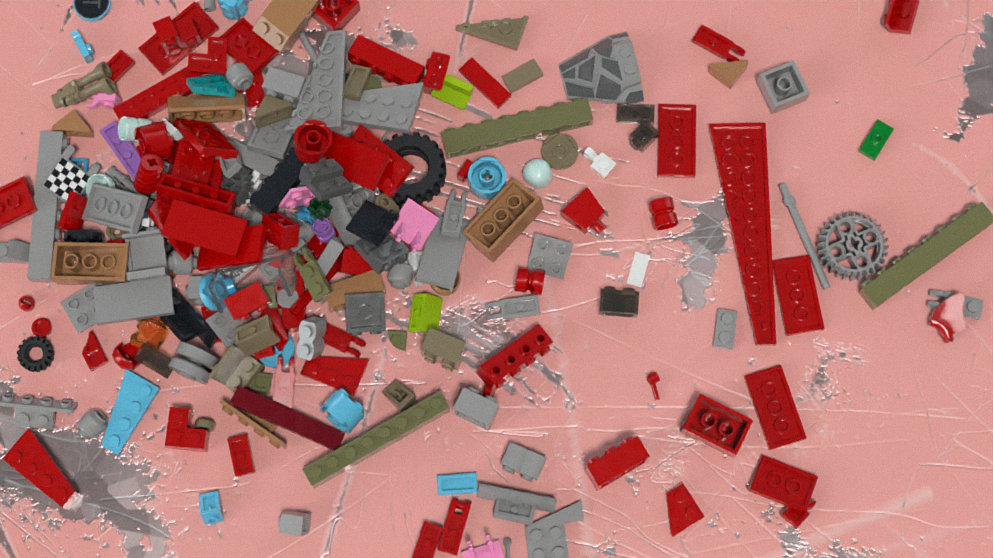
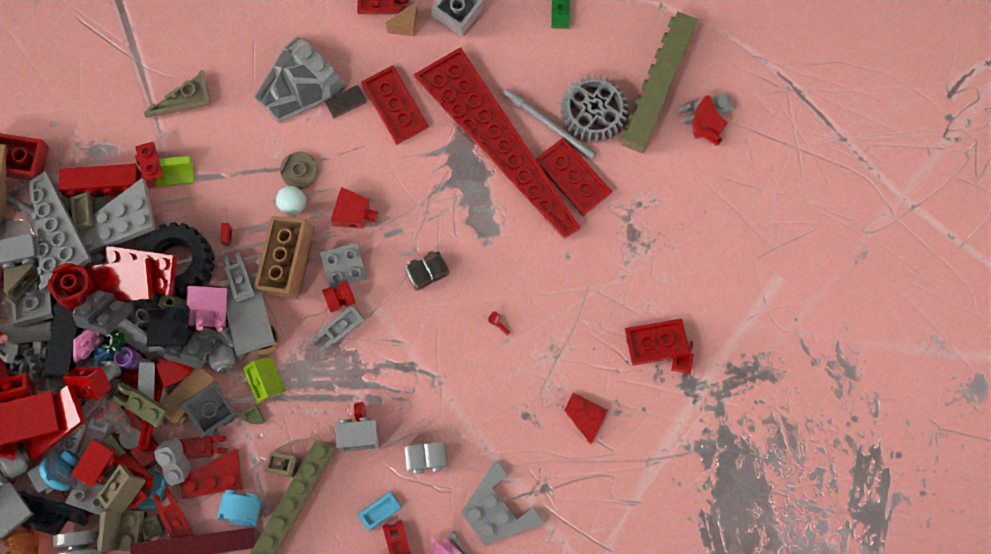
camera: 35 degrees left, 0 degrees up
dark tan brick [421,328,467,371] -> none
olive brick [441,98,593,159] -> none
red tile [459,57,511,109] -> none
medium azure brick [468,157,506,200] -> none
red brick [476,324,553,390] -> none
light grey bracket [477,484,557,526] -> none
dark tan tile [502,59,543,94] -> none
white plate [583,147,617,179] -> none
red brick [585,436,650,491] -> none
white sticker [627,252,650,287] -> none
clear smoke brick [629,119,659,153] -> none
red wheel [649,197,679,230] -> none
red brick [681,394,753,458] -> none
light grey plate [713,309,737,350] -> none
red tile [744,365,807,450] -> none

